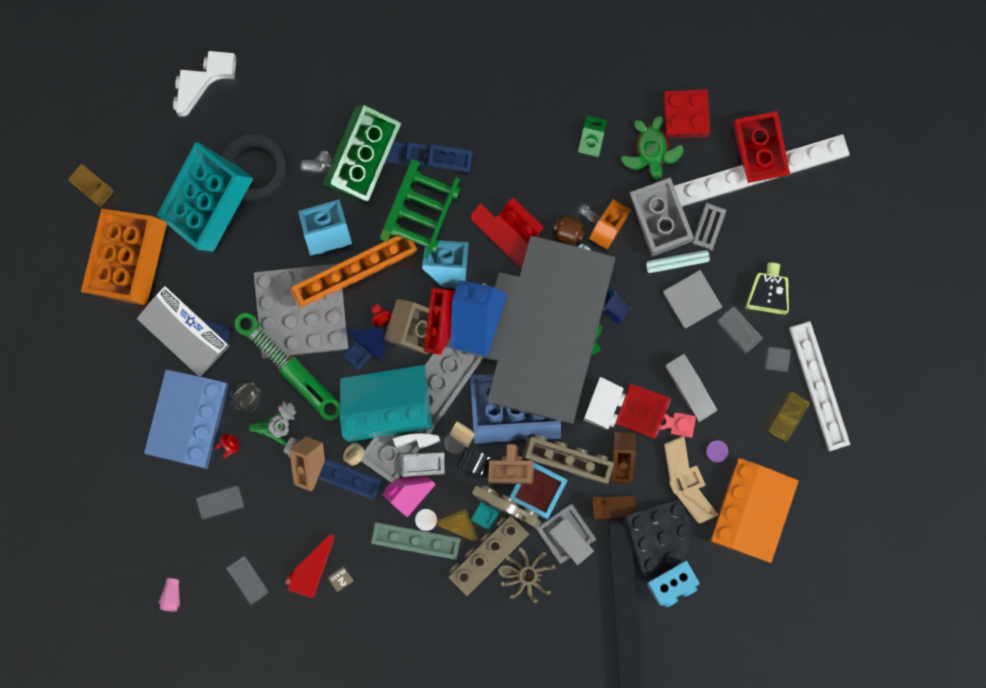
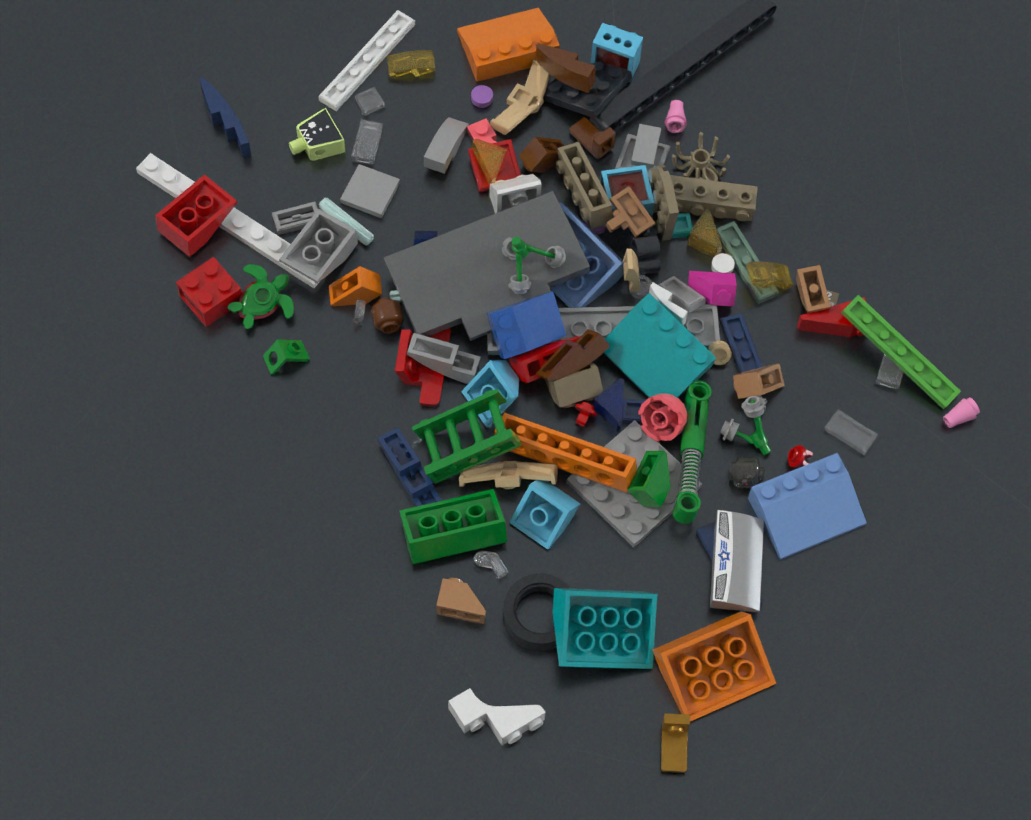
camera: 130 degrees left, 20 degrees down
none -> dark blue slope [199,78,251,157]
none -> light grey slope [407,333,480,384]
none -> medium nougat slope [436,578,486,624]
none -> tan plate [459,461,557,489]
none -> clear yellow slope [471,139,507,185]
none -> plant [502,237,566,294]
none -> reddish brown slope [536,43,595,93]
none -> reddish brown slope [536,329,610,381]
none -> green slope [627,451,671,507]
none -> coral cylinder [639,393,687,441]
none -> bright pink cone [665,100,687,133]
none -> clear yellow slope [746,262,793,290]
none -> medium nougat slope [796,265,831,313]
none -> bright green plate [841,295,961,409]

